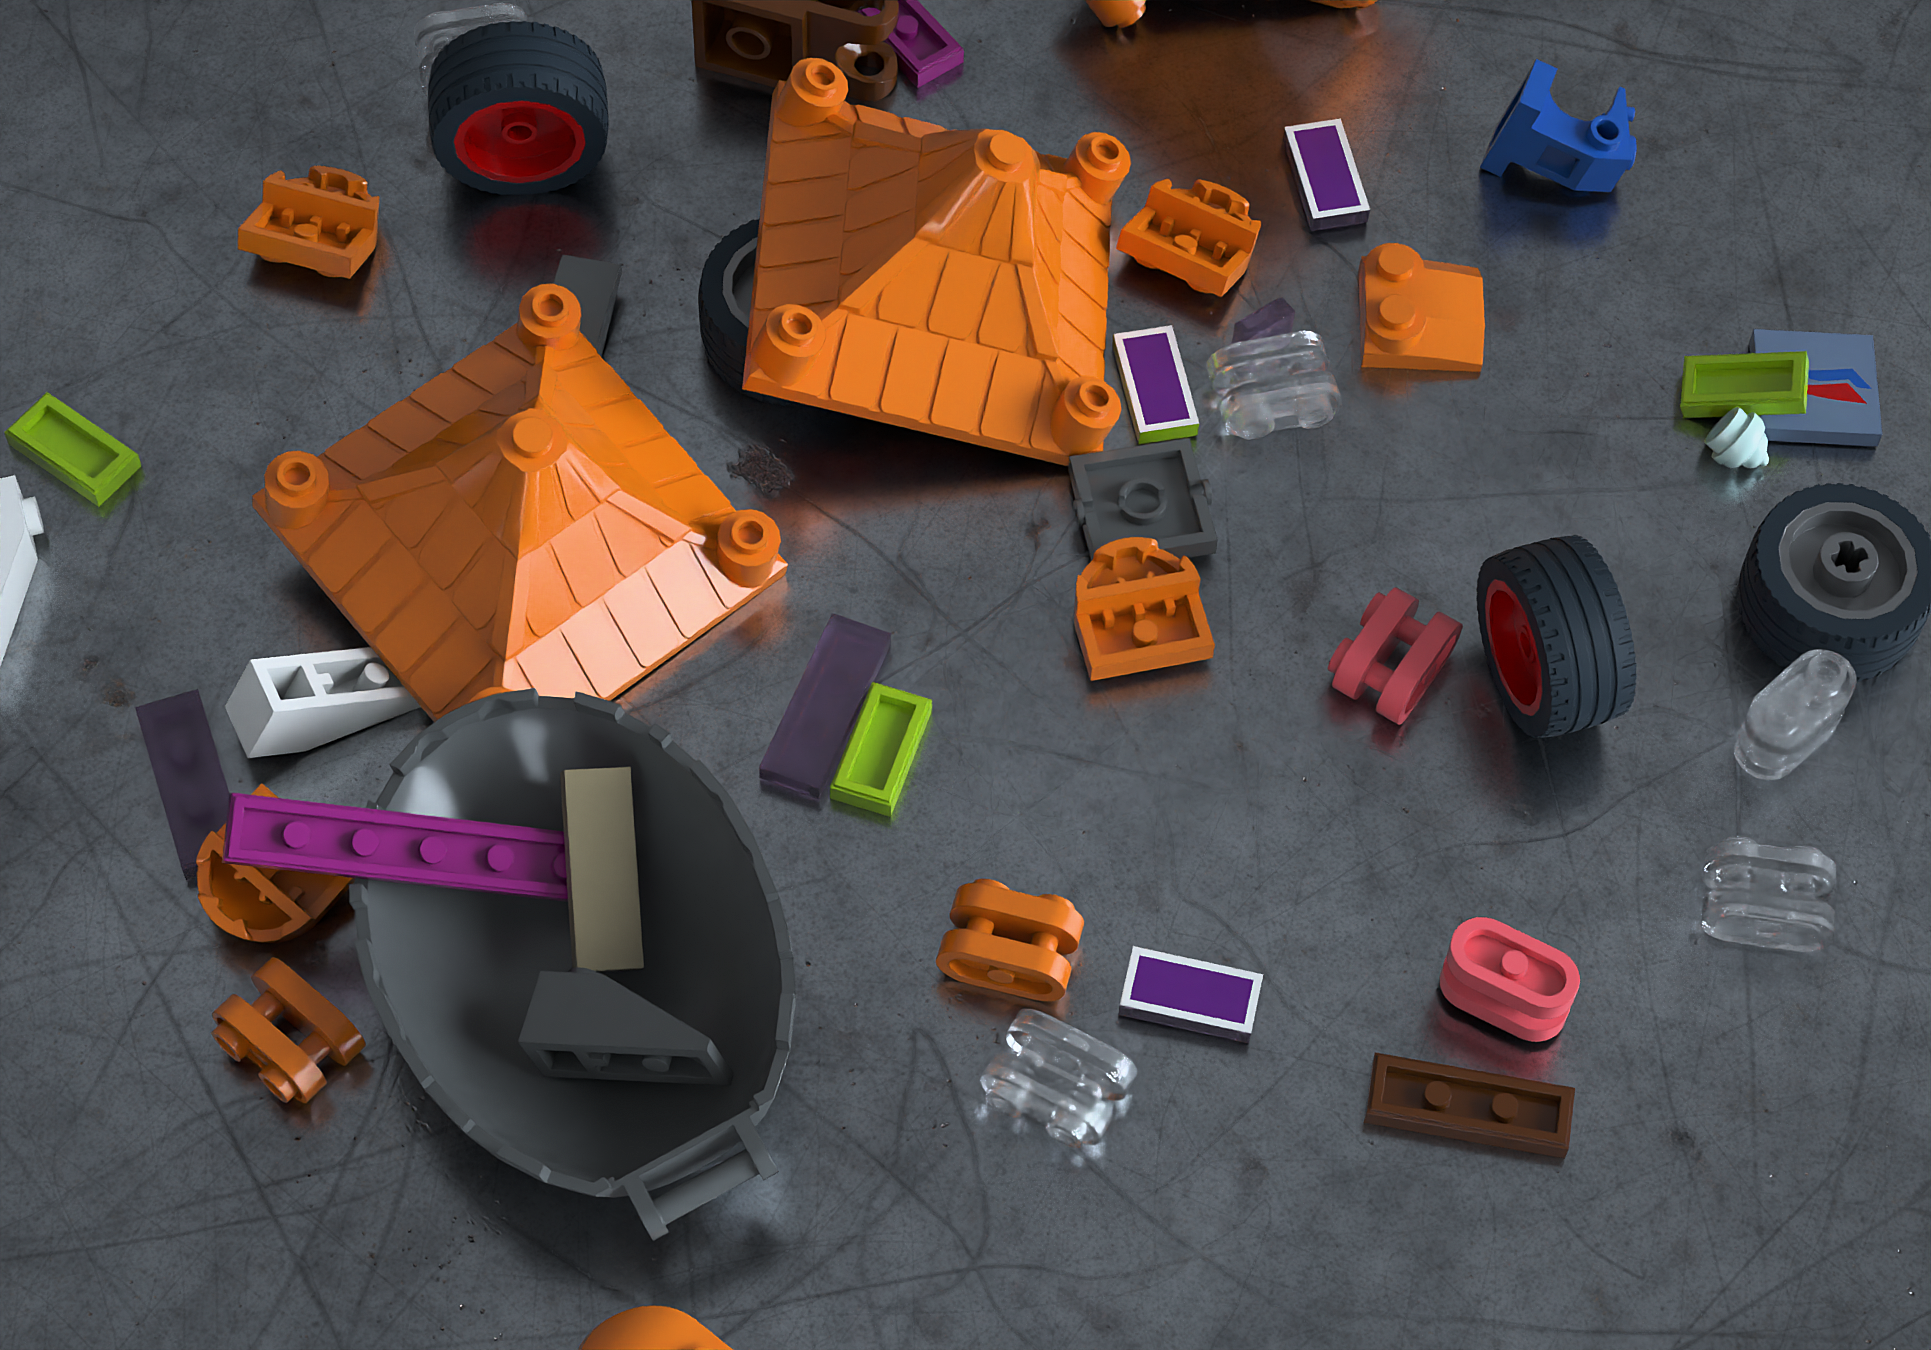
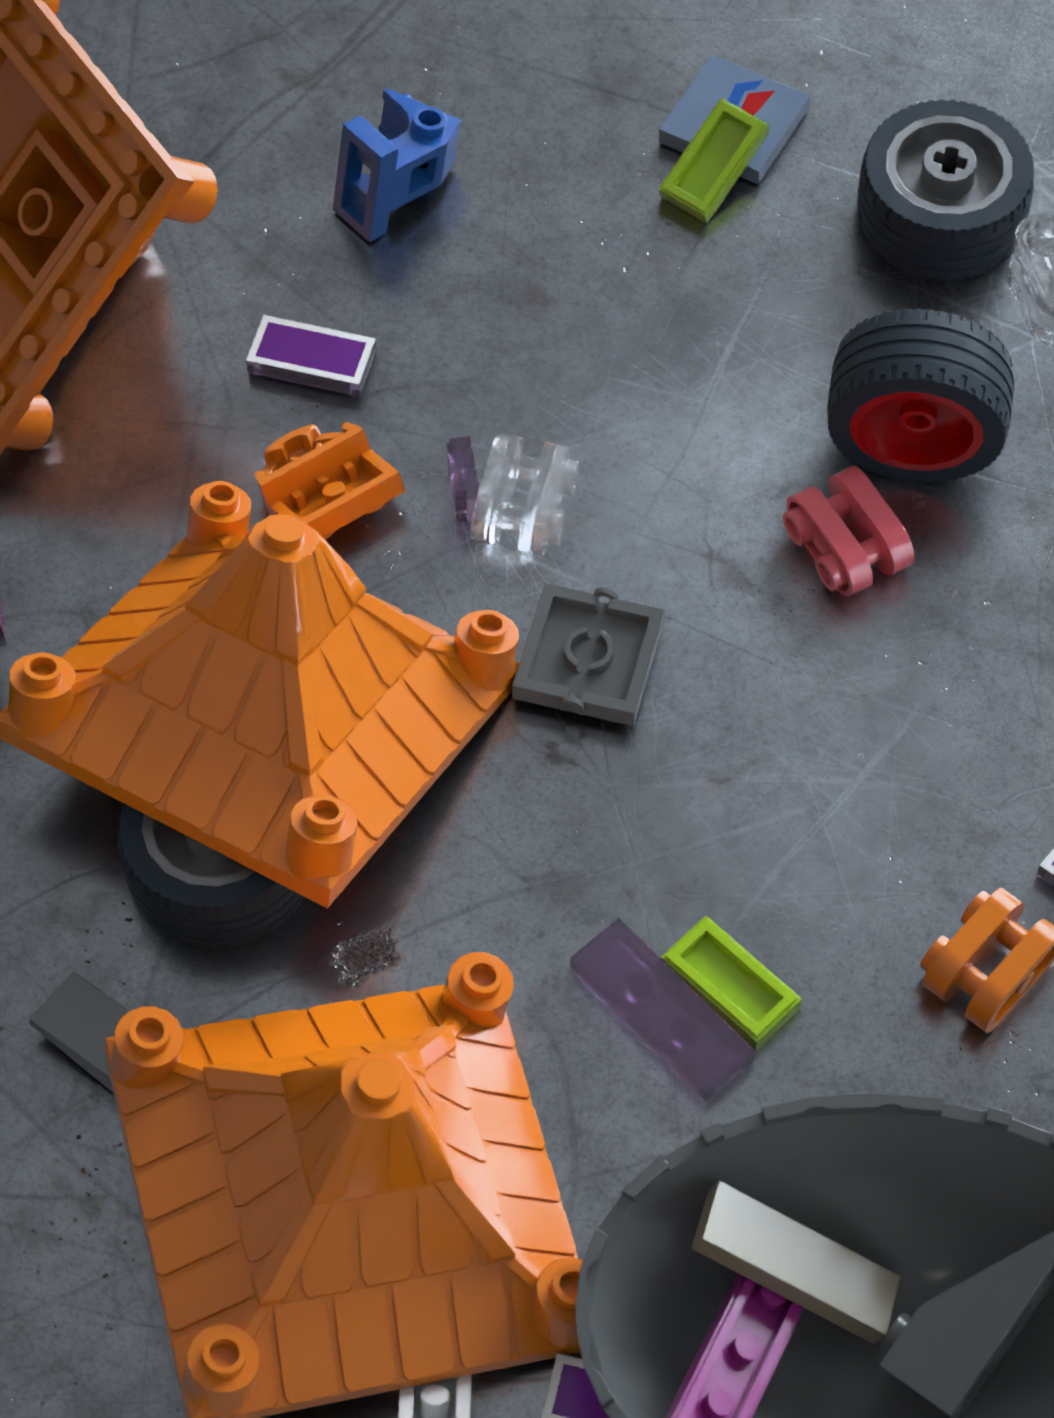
camera: 60 degrees left, 0 degrees up
orange slope [1074,537,1215,681] -> none
tile [1112,325,1199,445] -> none
orange slope [1358,243,1485,372] -> none
light aqua plate [1705,407,1769,469] -> none

